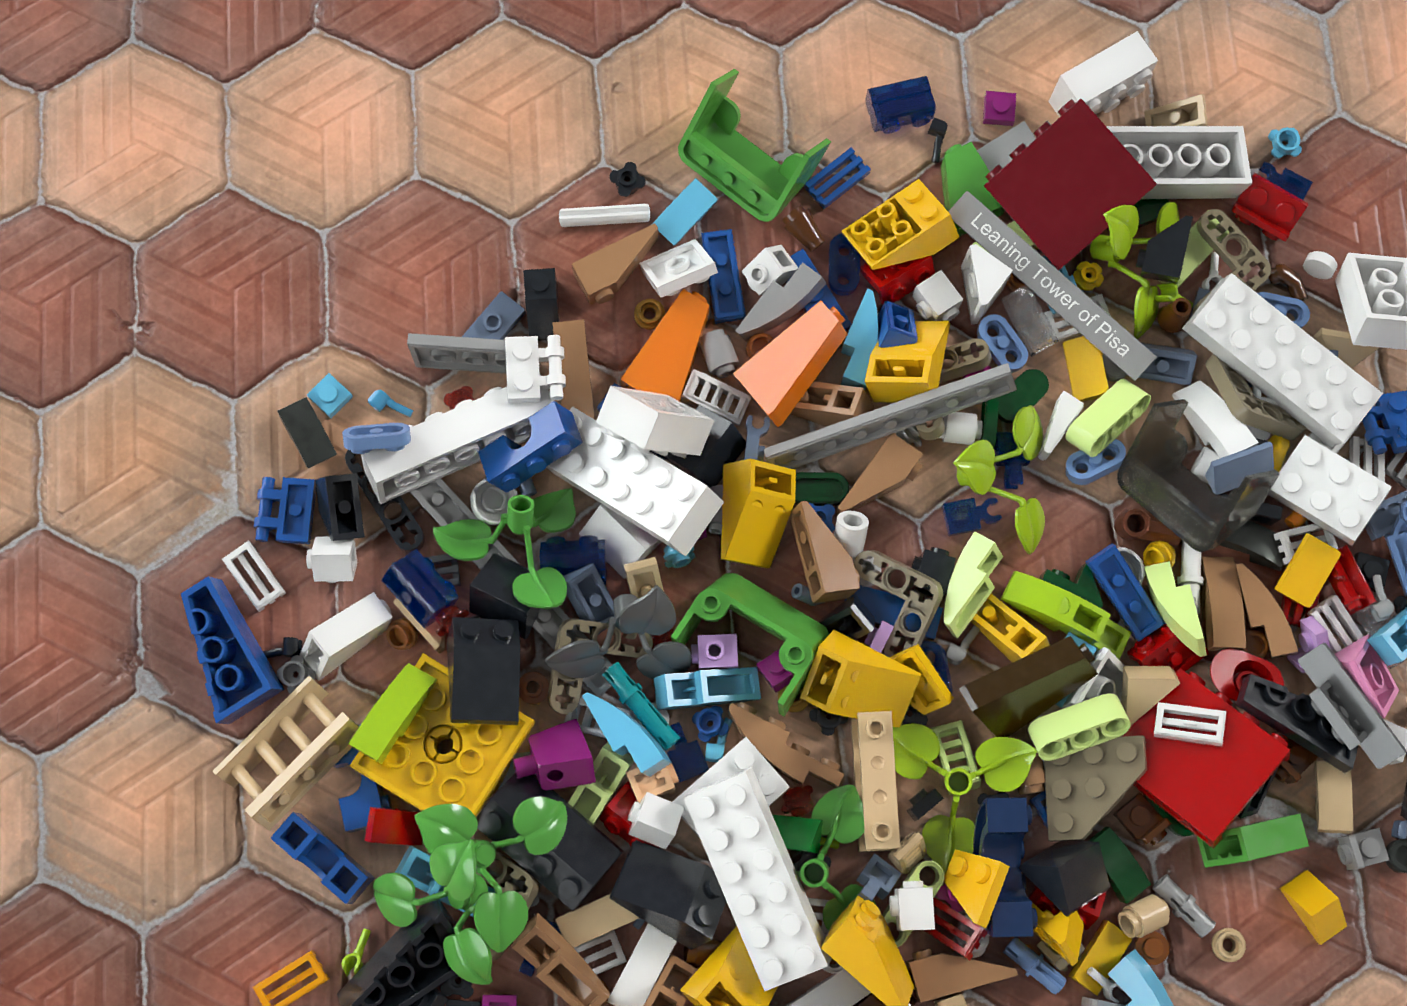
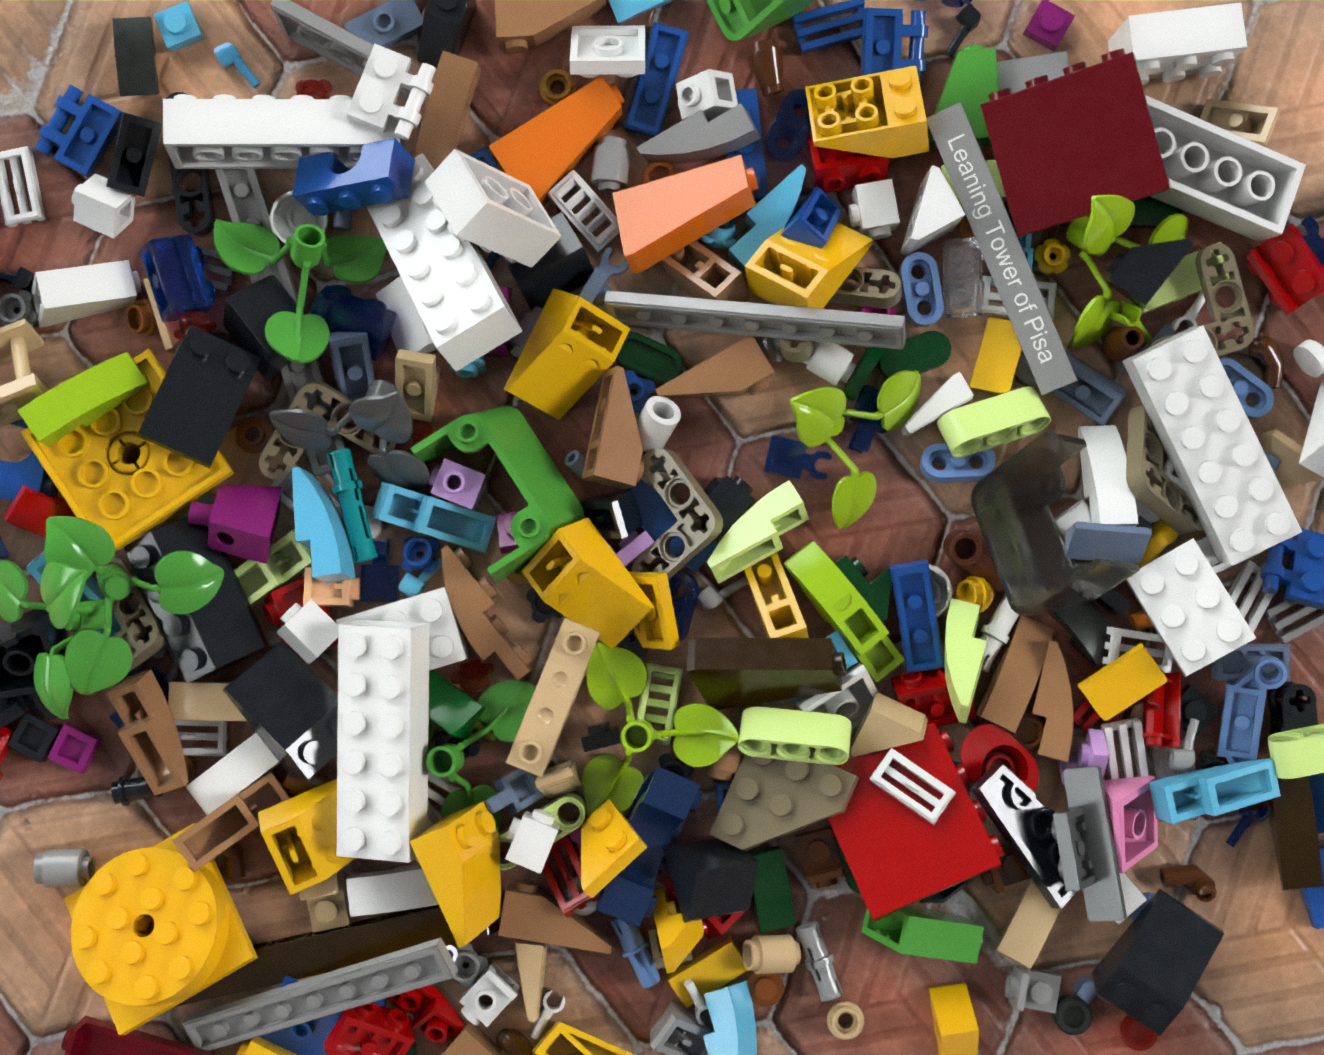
camera: 25 degrees right, 10 degrees up
medium blue plate [342,423,411,454] -> none
none -> medium azure plate [700,220,738,248]
none -> blue plate [861,8,929,87]

